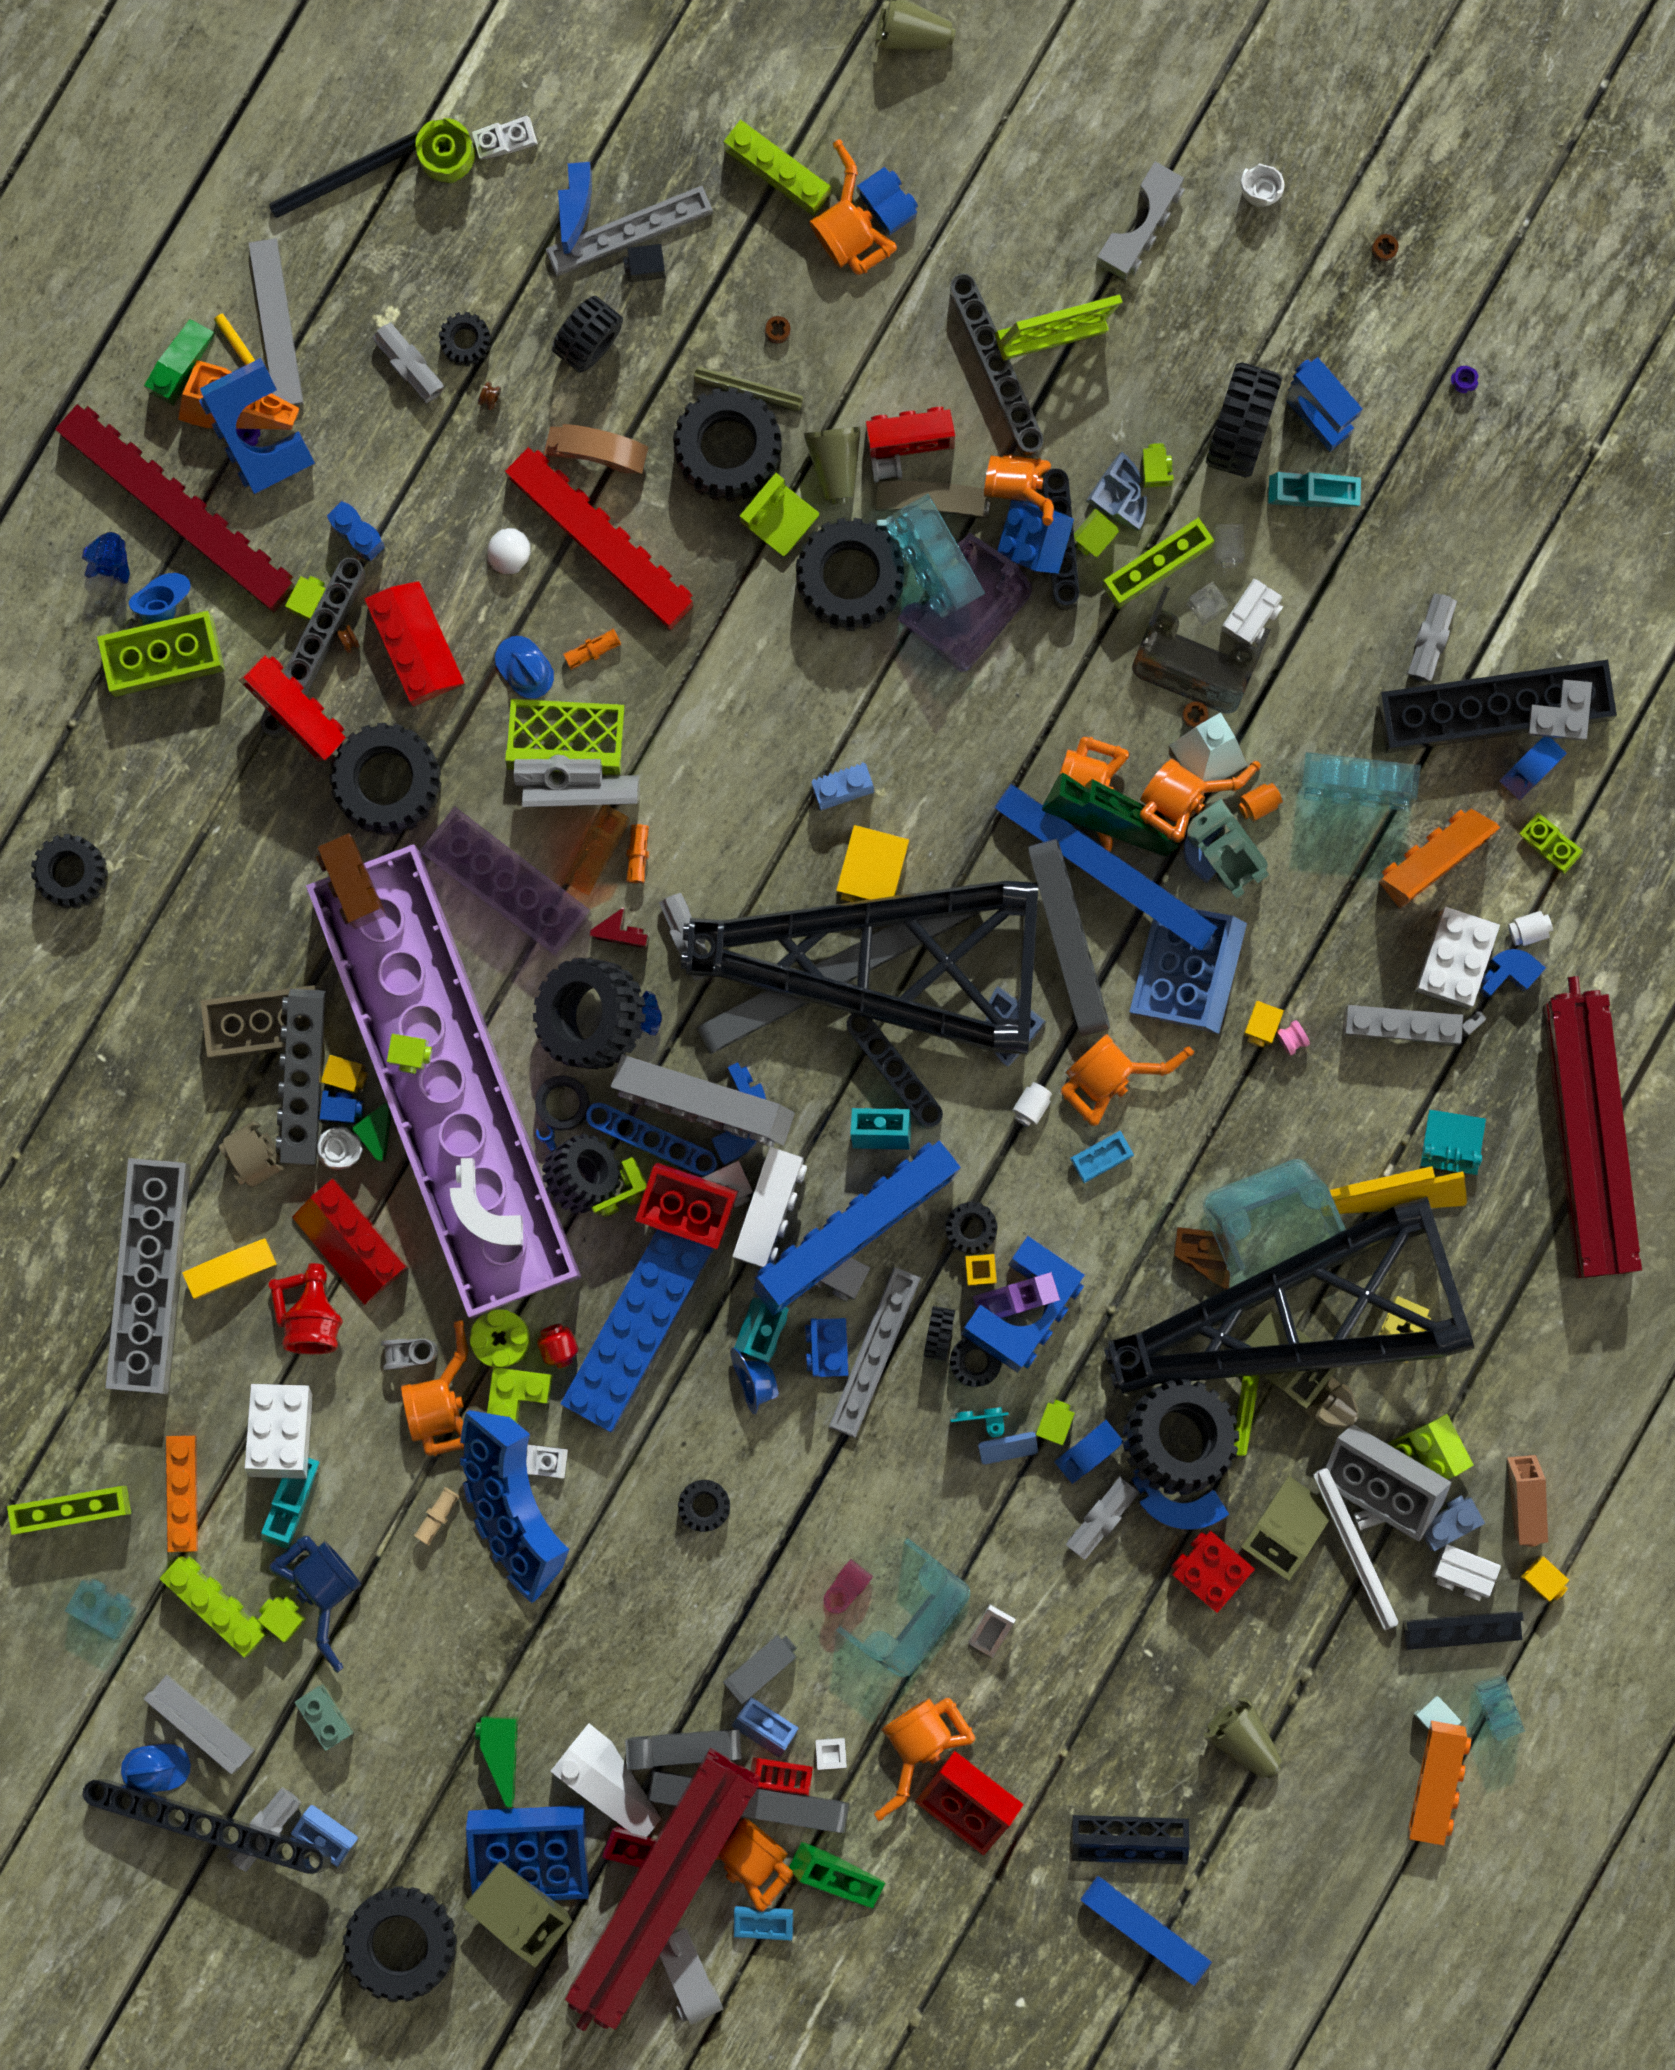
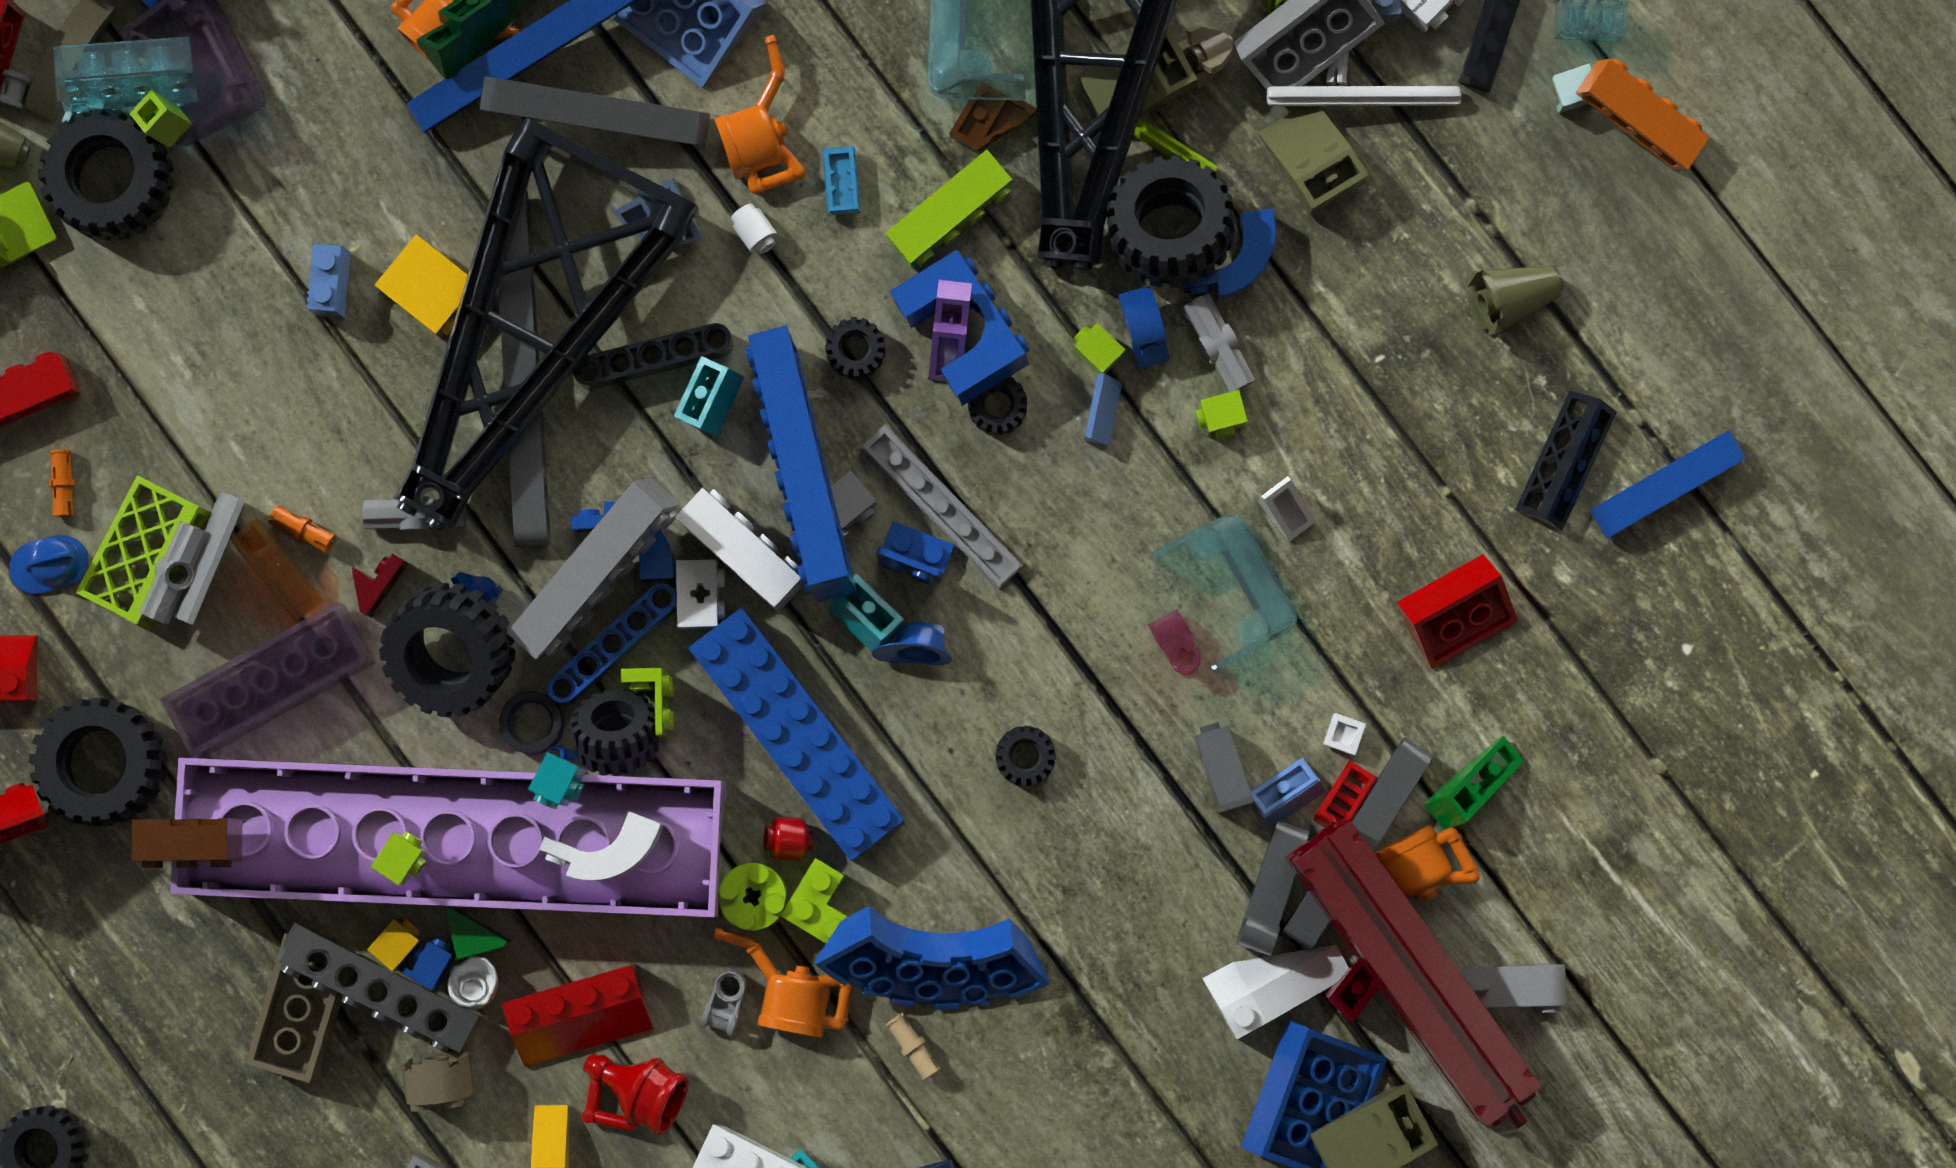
camera: 70 degrees left, 0 degrees up
green slope [475,1716,518,1807] -> none
white slope [526,1445,568,1478] -> none
red slope [635,1163,739,1249] -> none
dark azure plate [734,1906,793,1941] -> none
orange piece [874,1698,975,1822] -> none
black tyre [923,1306,955,1361] -> none
teal hinge [950,1407,1009,1437] -> none
yellow brick [965,1254,997,1286] -> none
red brick [1172,1530,1255,1613] -> none
none -> lime brick [129,90,192,148]
none -> teal brick [528,752,586,809]
none -> lime brick [885,150,1012,269]
none -> lime brick [1195,390,1248,439]

